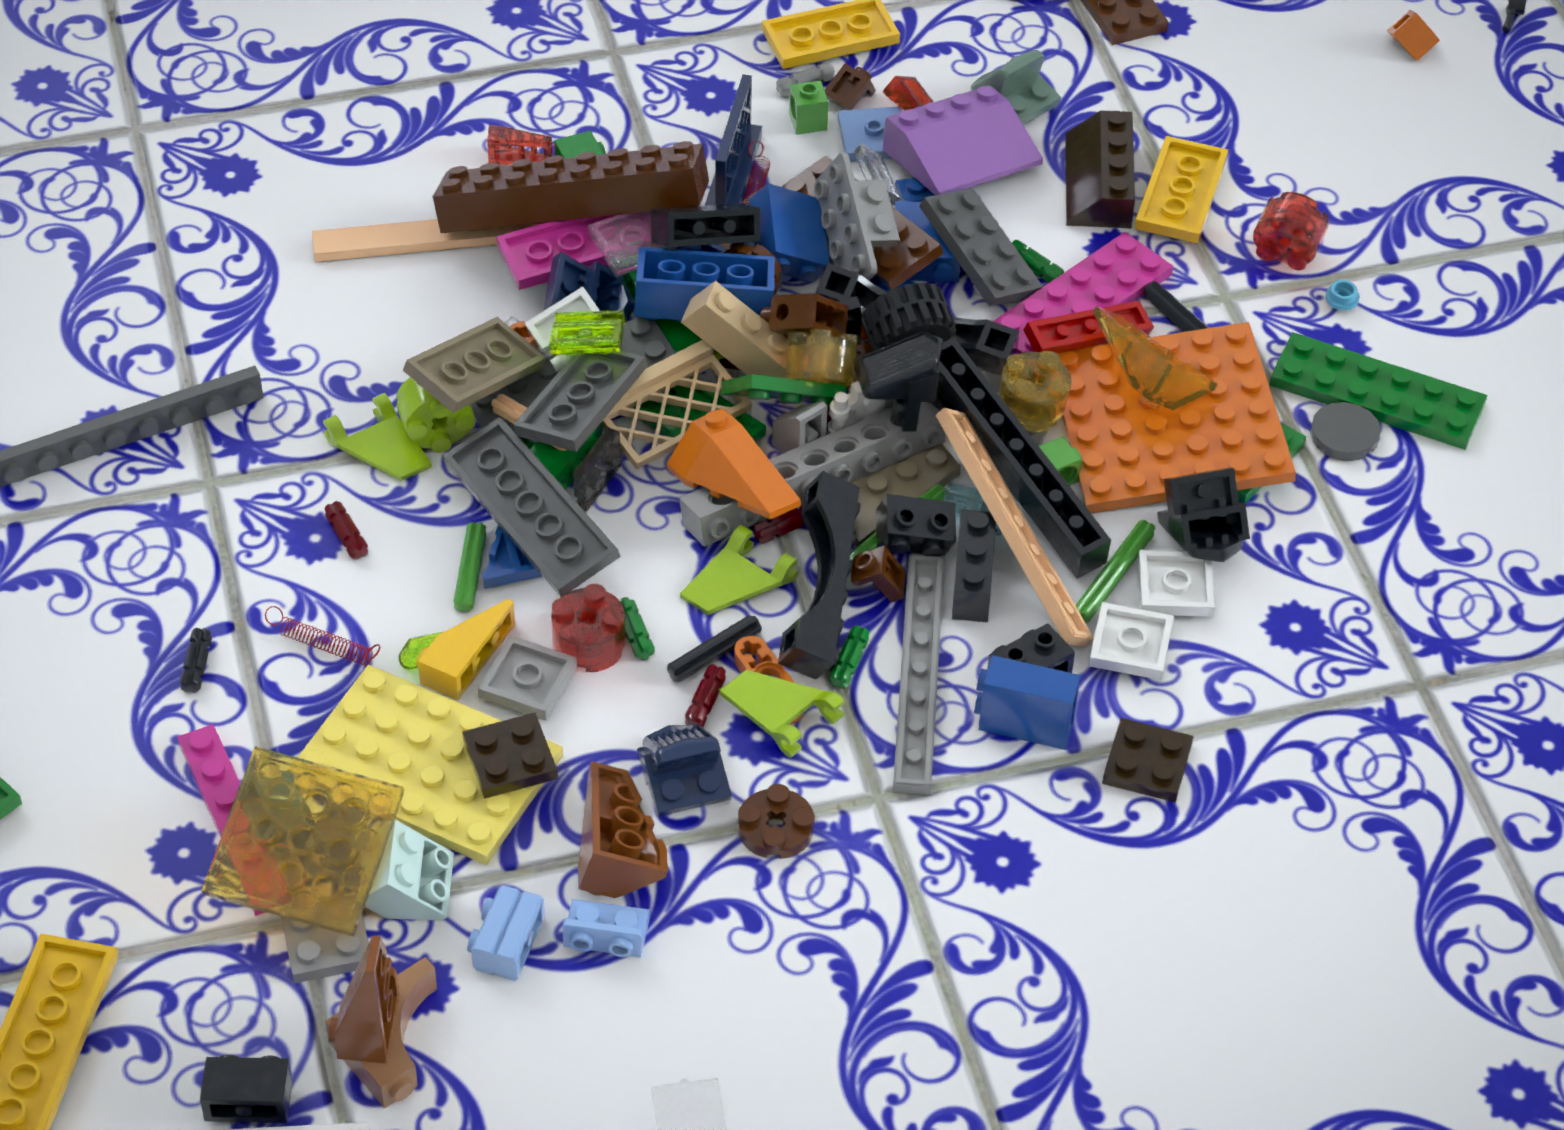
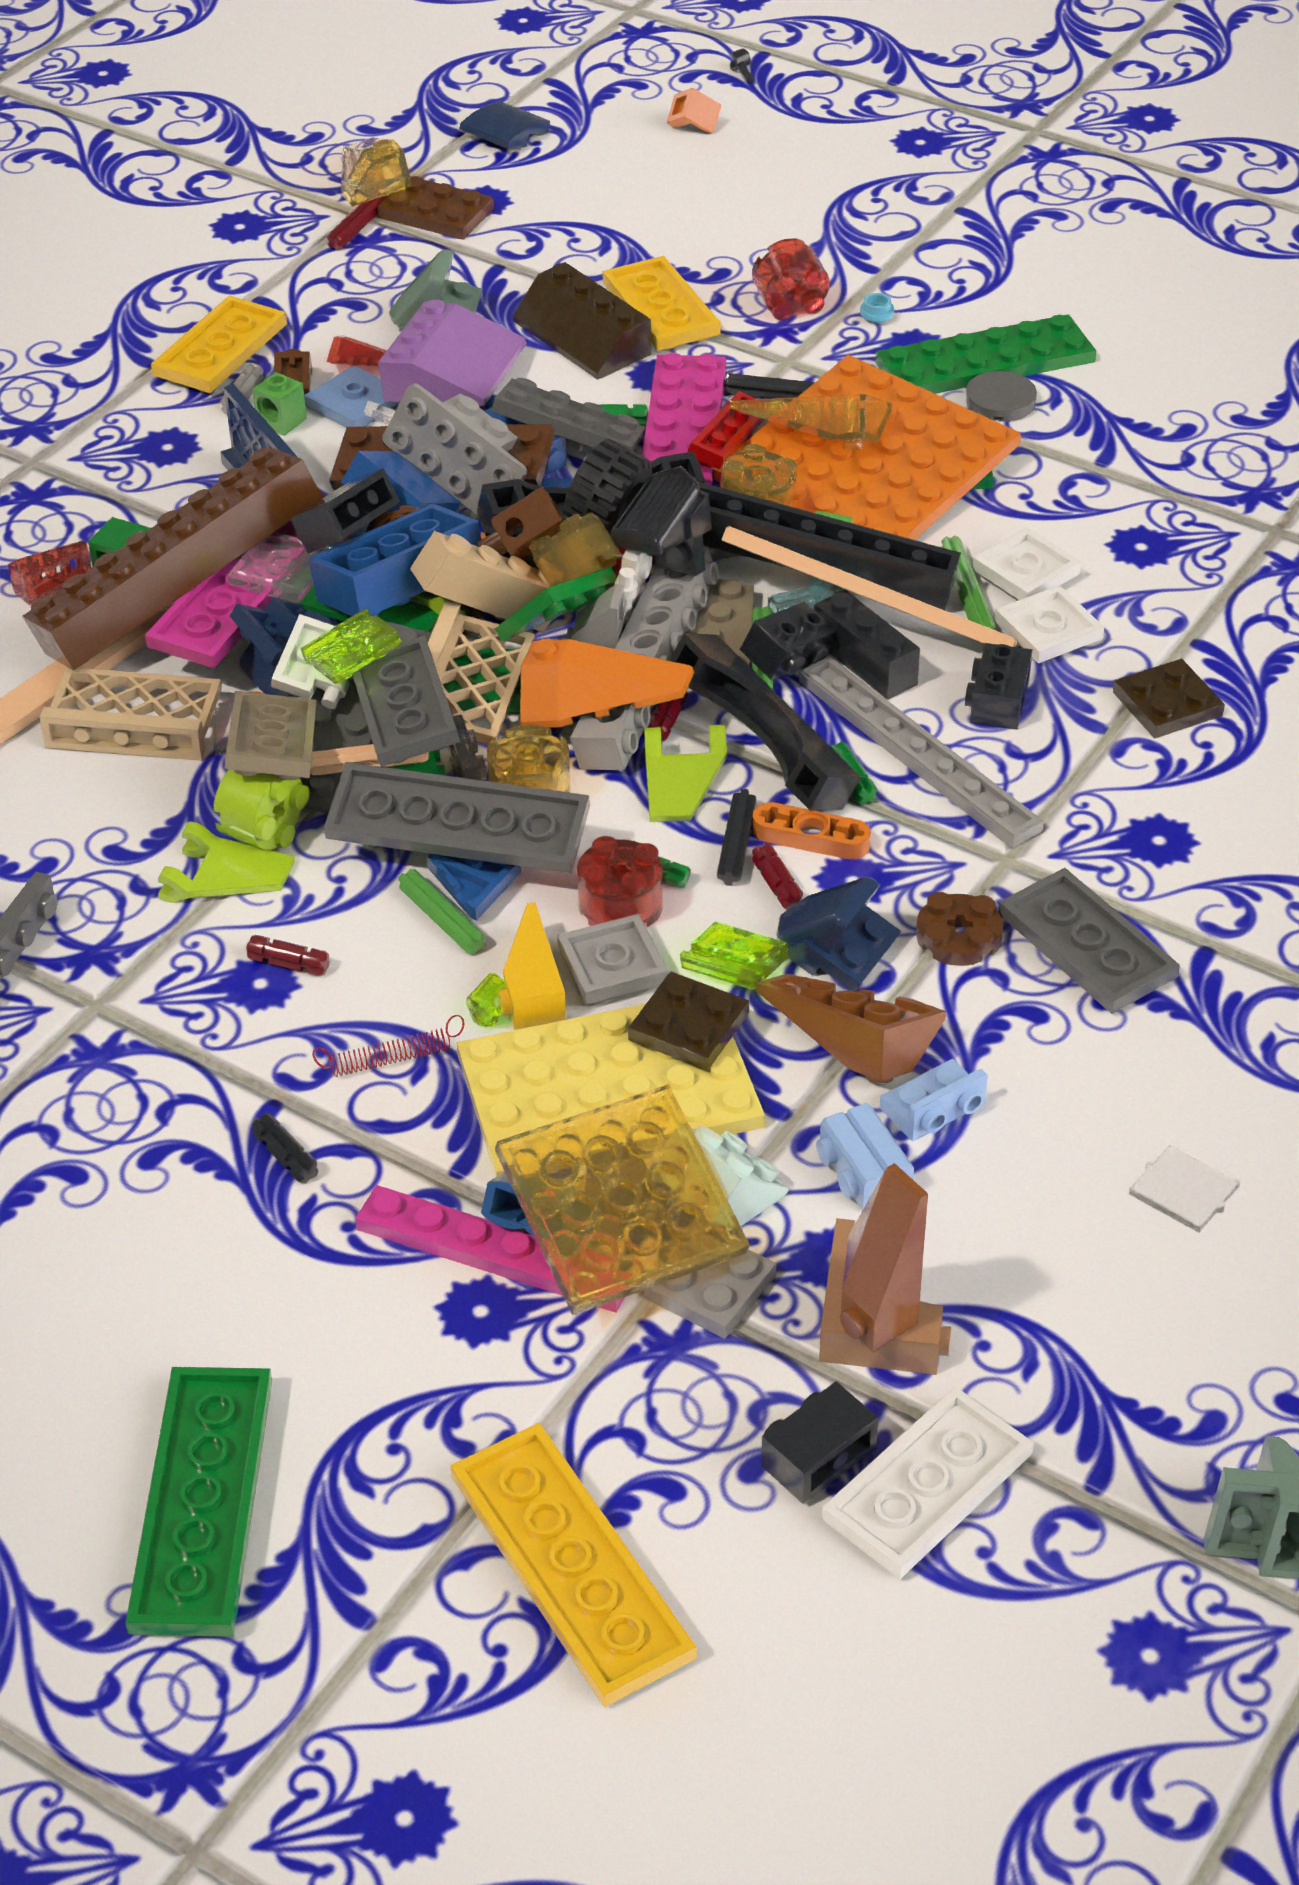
camera: 40 degrees left, 5 degrees down
lime flag [720,670,844,758] -> none
reddish brown bracket [851,546,906,602] -> none
blue brick [974,655,1080,750] -> none
black piece [1157,468,1250,562] -> none
none -> tan fence [39,667,222,761]
none -> clear yellow brick [487,725,571,793]
none -> clear neon green plate [680,922,789,990]
none -> dark grey plate [998,867,1180,1014]

